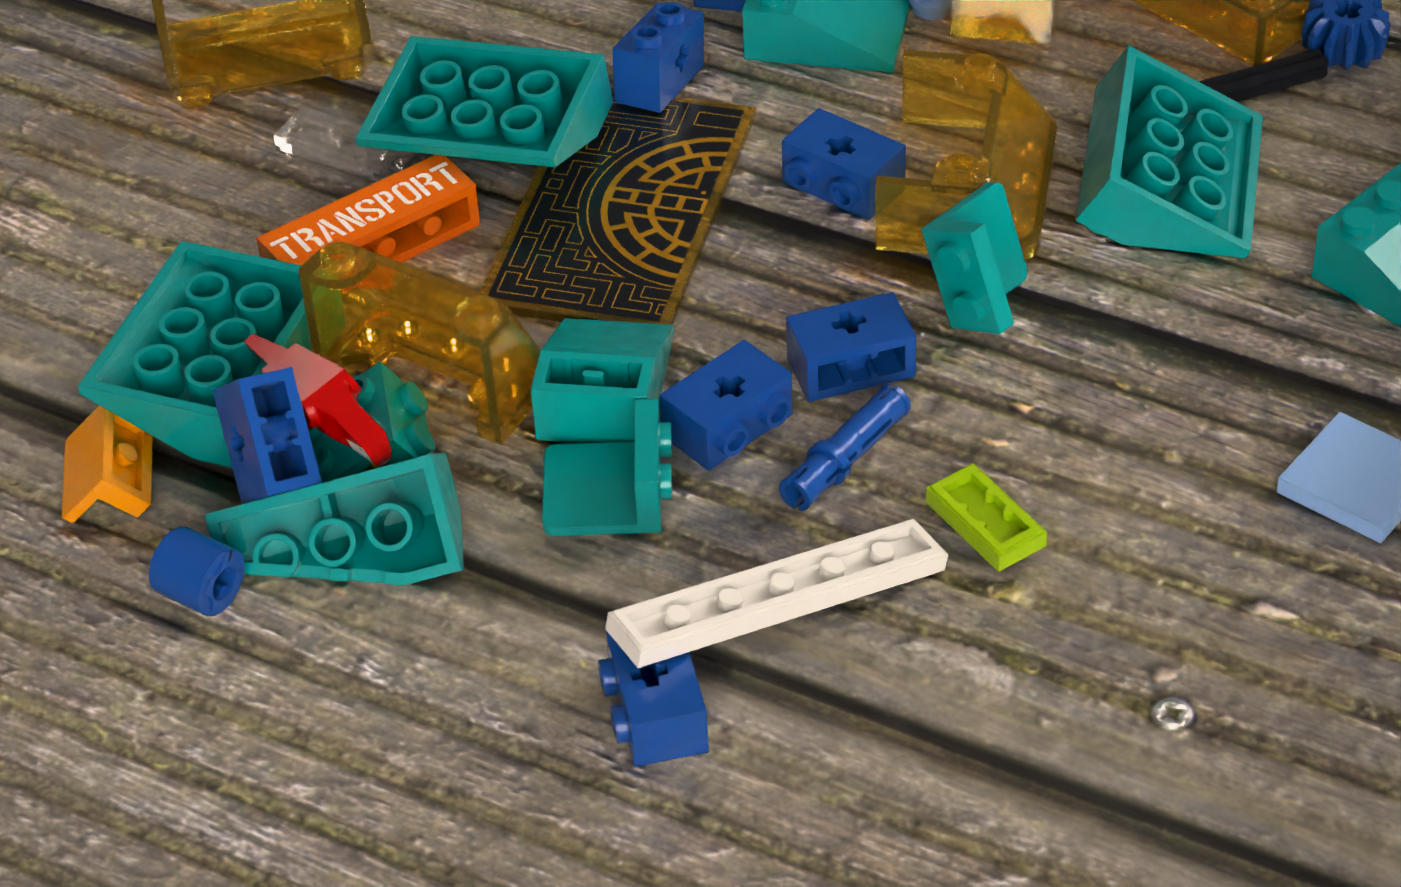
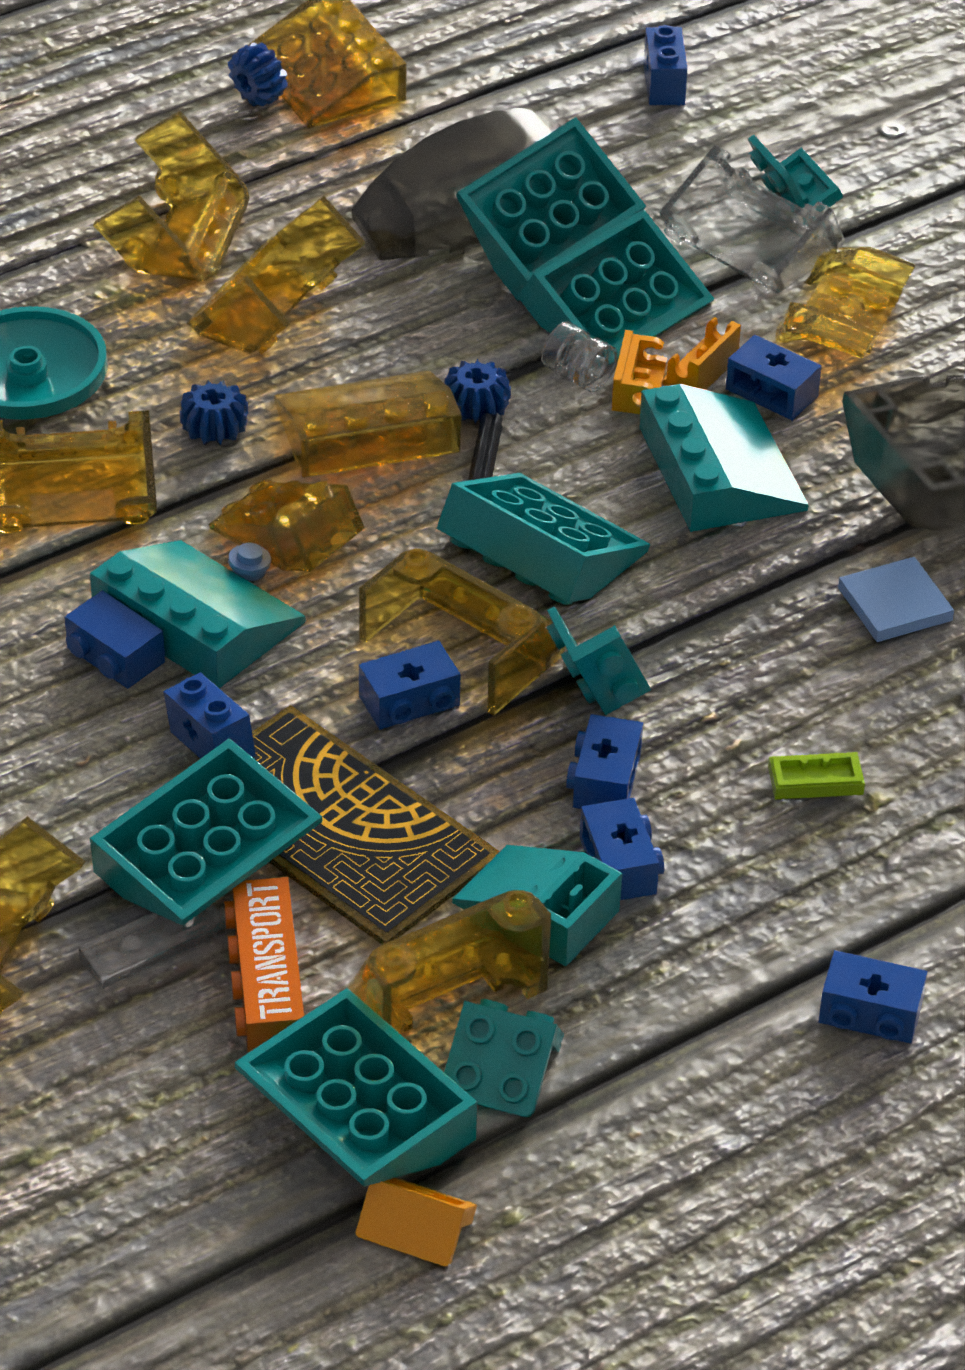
camera: 65 degrees left, 0 degrees up
blue piece [149,526,245,616] -> none
teal wedge [204,453,464,585] -> none
blue brick [212,367,322,504] -> none
red animal [244,334,392,469] -> none
teal bracket [542,399,672,536] -> none
white tile [605,519,949,668] -> none
blue pin [779,384,911,511] -> none

